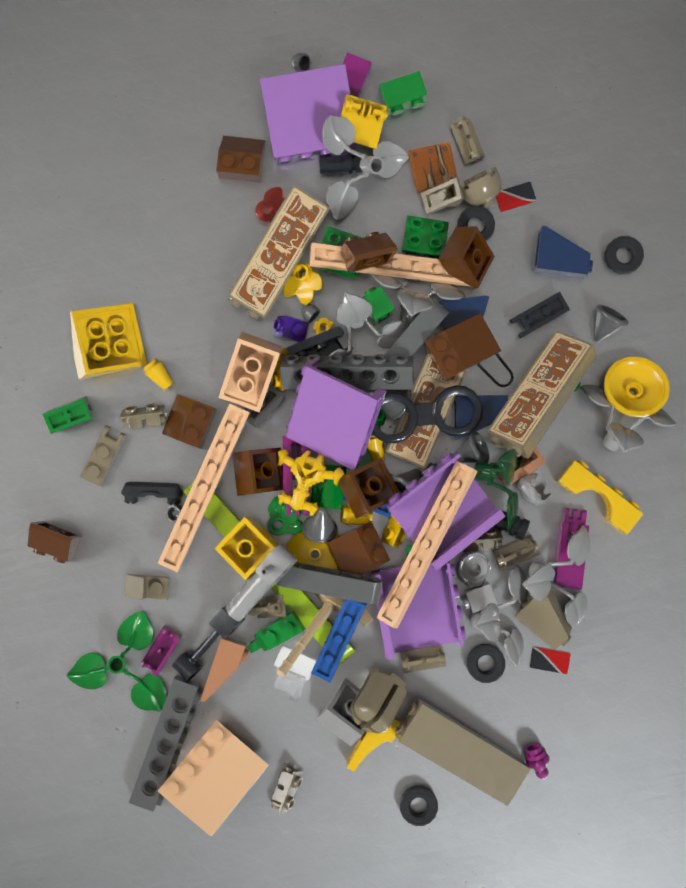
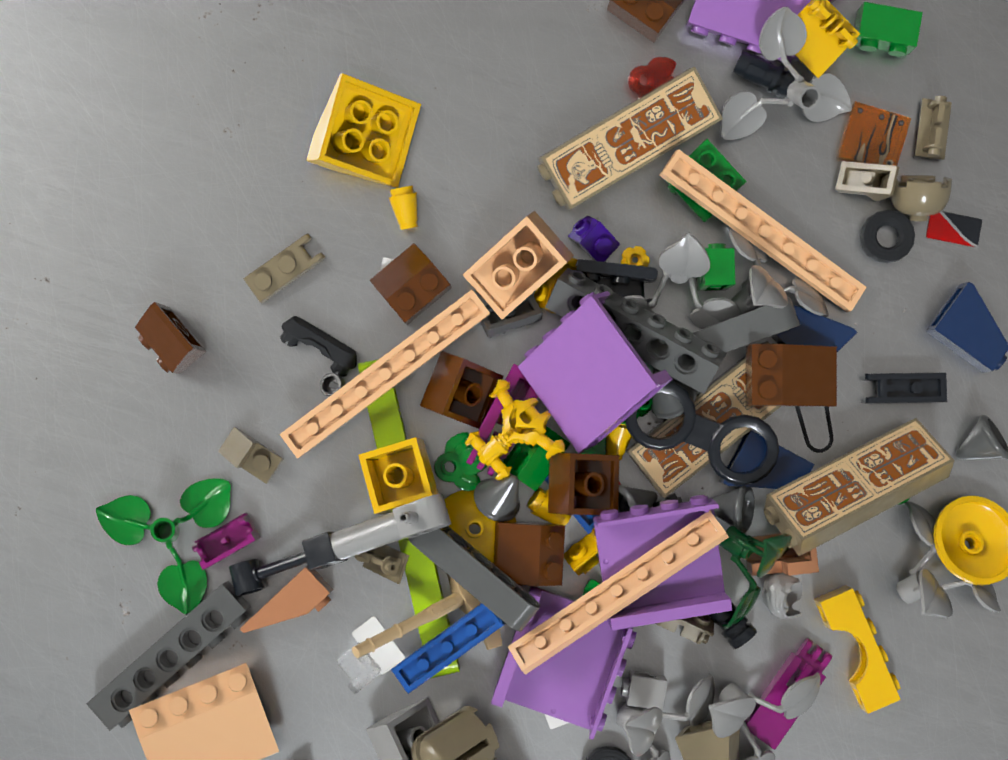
camera: 30 degrees right, 0 degrees up
green hinge [42,396,93,434] -> none
dark tan hinge [120,403,166,429] -> none
green hinge [247,611,305,653] -> none
yellow plate [284,263,323,305] -> none
dark grey hinge [301,304,320,323] -> none
reddish brown slope [341,232,398,273] -> none
dark tan hinge [400,645,446,673] -> none
green hinge [402,215,449,259] -> none
reddish brown slope [438,226,495,288] -> none
light grey hair [456,551,491,587] -> none
dark tan hinge [493,535,540,572] -> none

